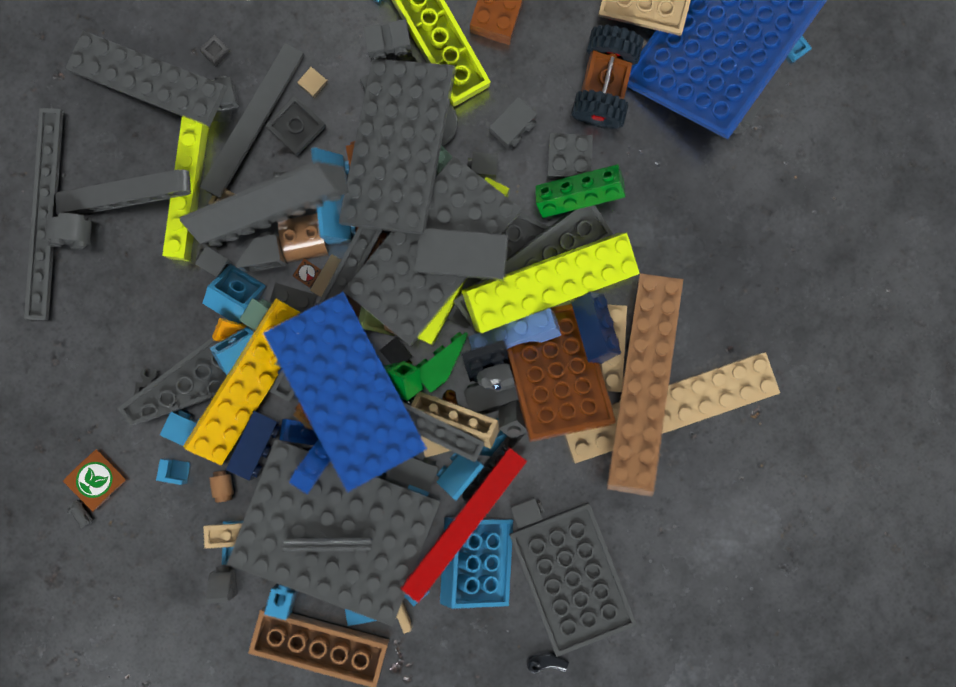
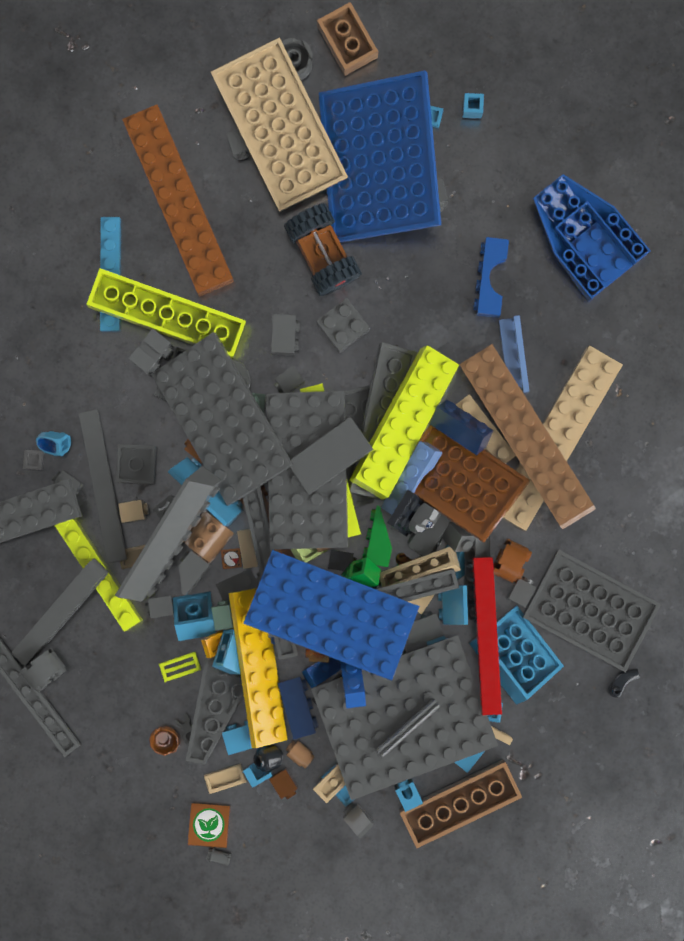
camera: 40 degrees left, 0 degrees up
tan tile [297,67,328,98] -> none
green brick [536,164,626,218] -> none
none -> dark azure rock [36,431,71,456]
none -> tan brick [118,500,149,523]
none -> dark orange hair [149,726,179,756]
none -> neon yellow tile [159,651,202,682]
none -> tan tile [204,763,247,794]
none -> black head [253,744,283,772]
none -> reddish brown brick [269,767,298,799]
none -> dark azure brick [462,93,484,119]
none -> blue arch [473,237,509,318]
none -> dark orange brick [493,538,532,583]
none -> medium blue fence [498,315,529,394]
none -> blue wedge [533,174,651,302]

